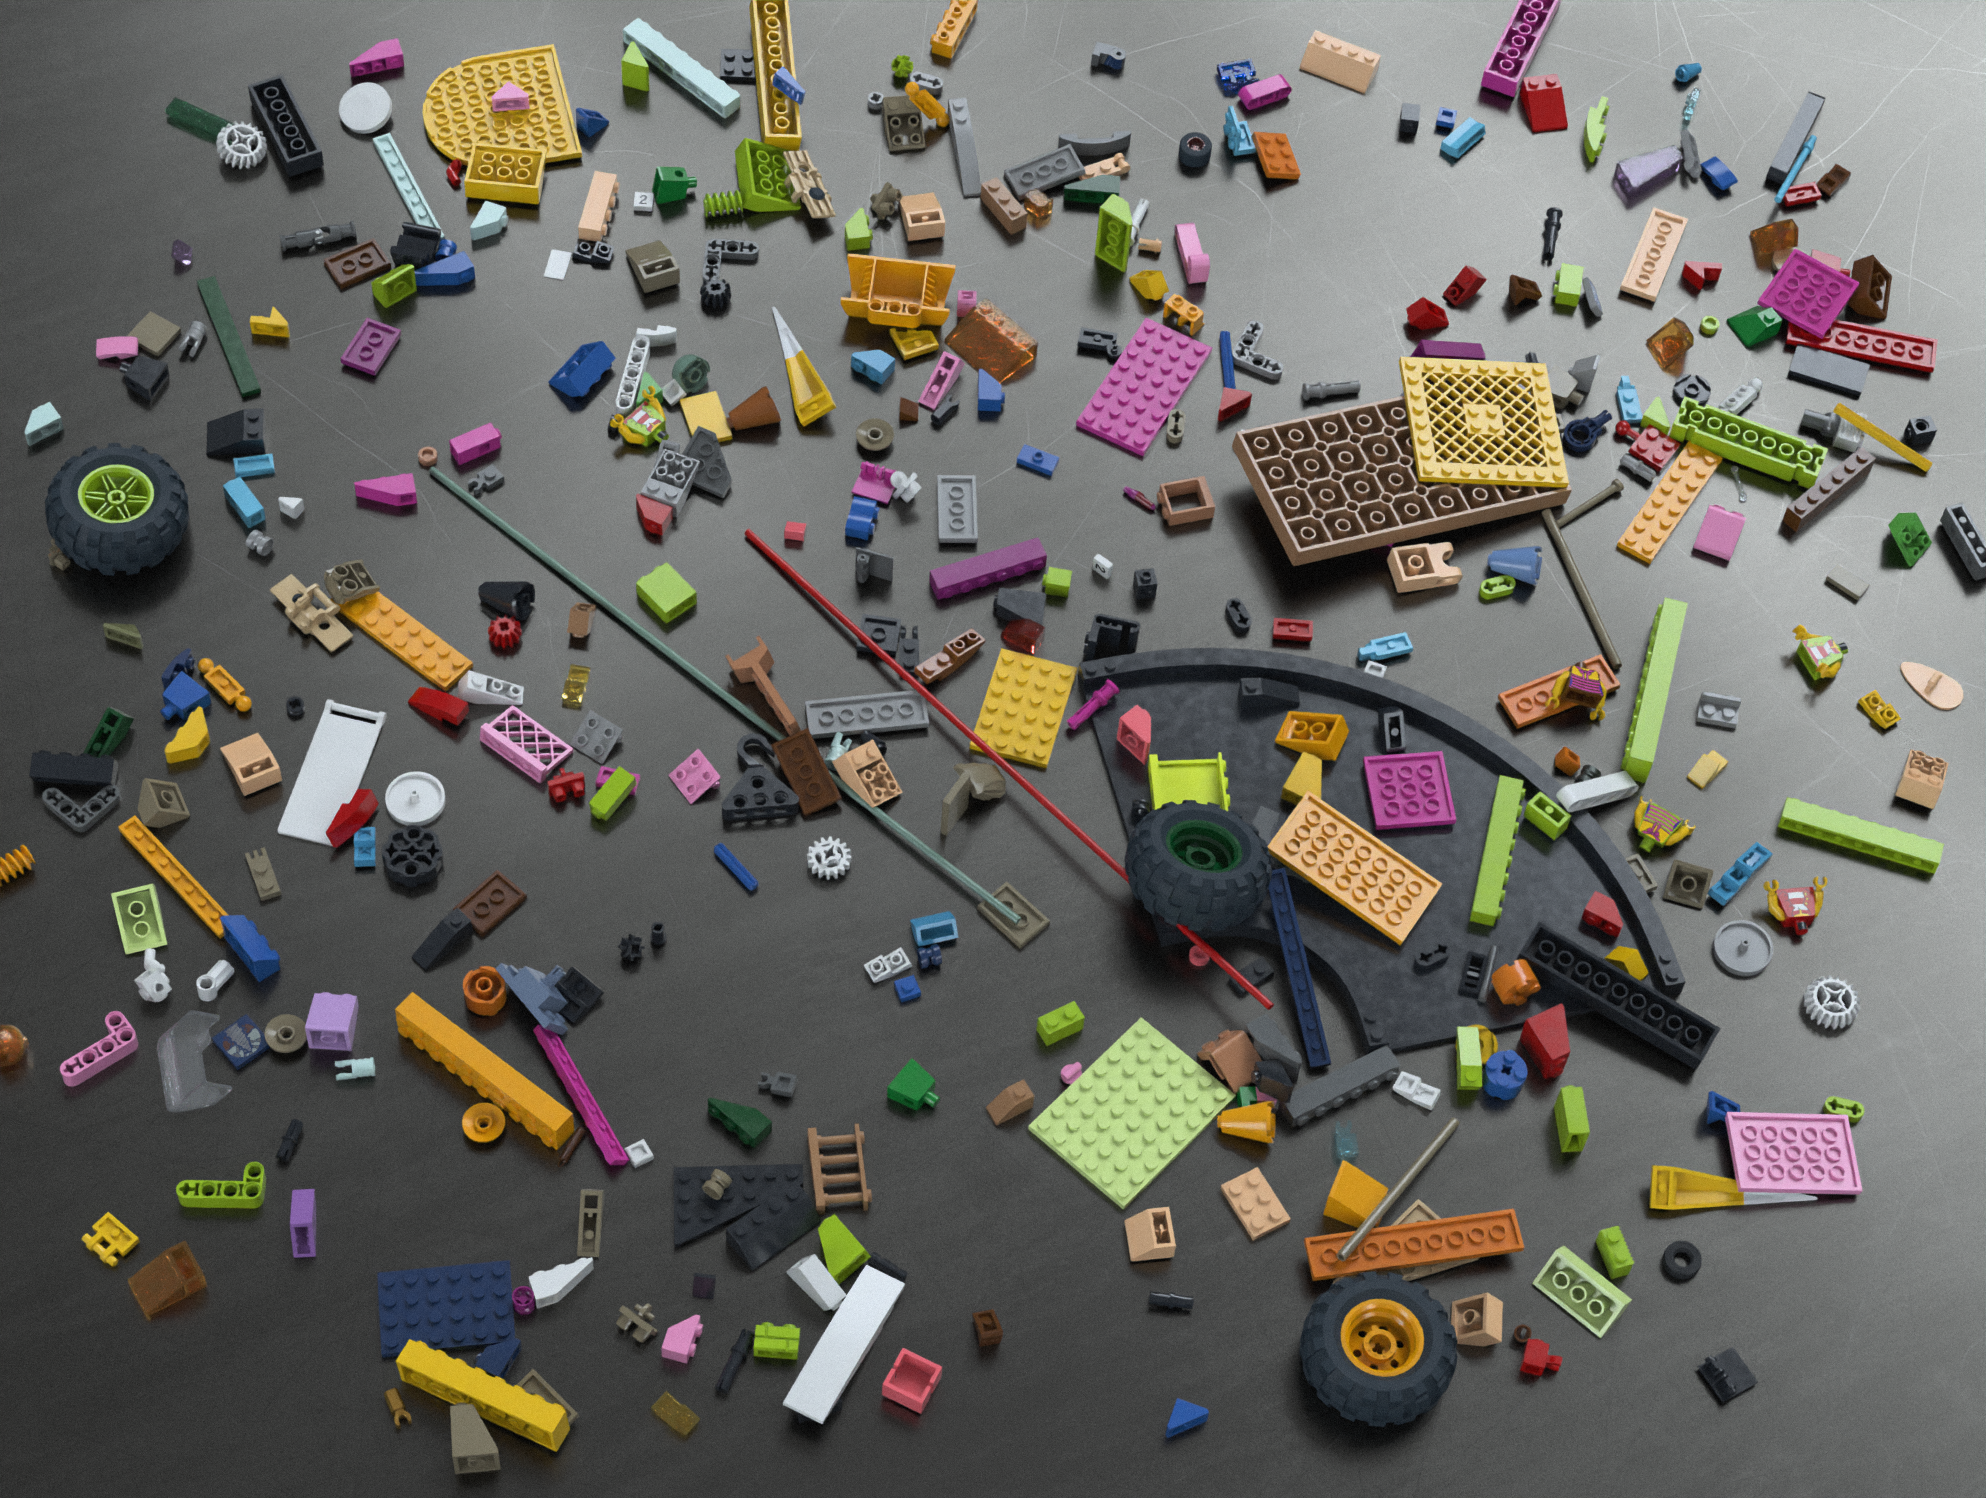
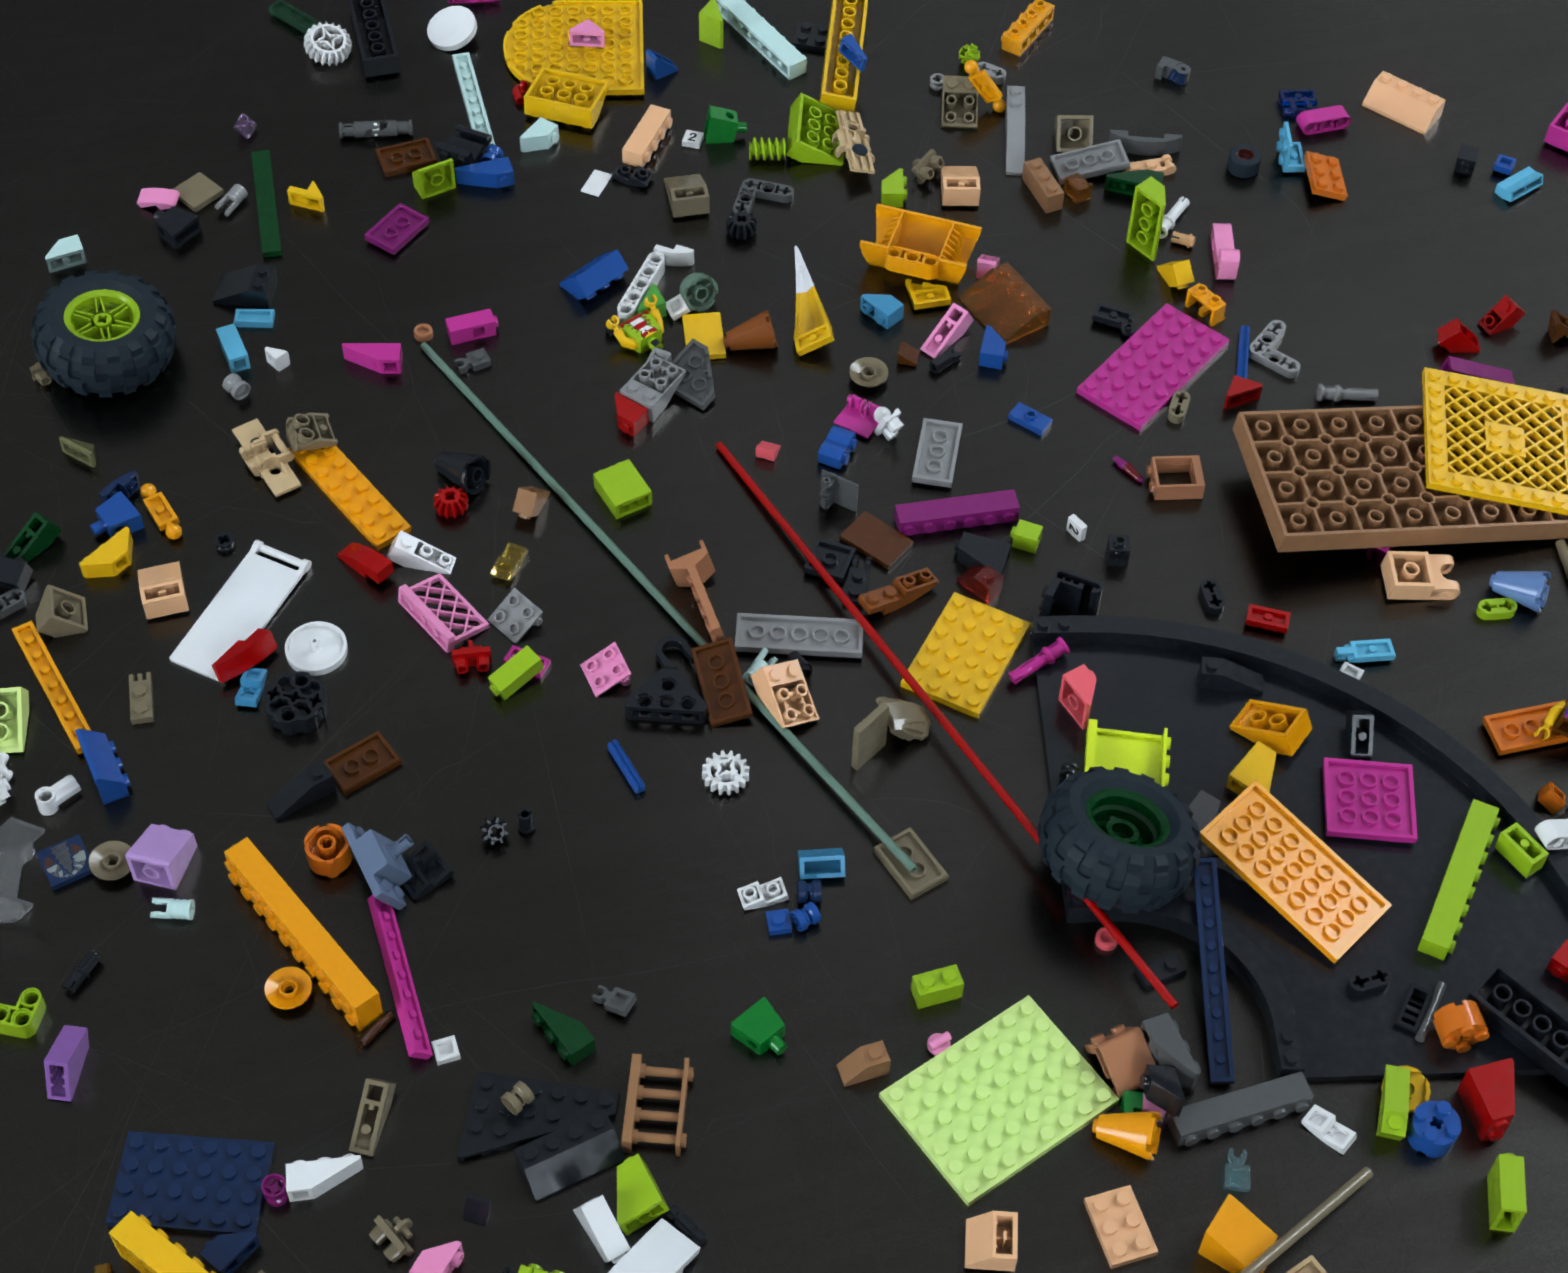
camera: 15 degrees right, 5 degrees down
none -> blue wheel [790,901,822,932]
none -> reddish brown tile [839,511,914,570]
none -> dark tan slope [1054,115,1094,152]

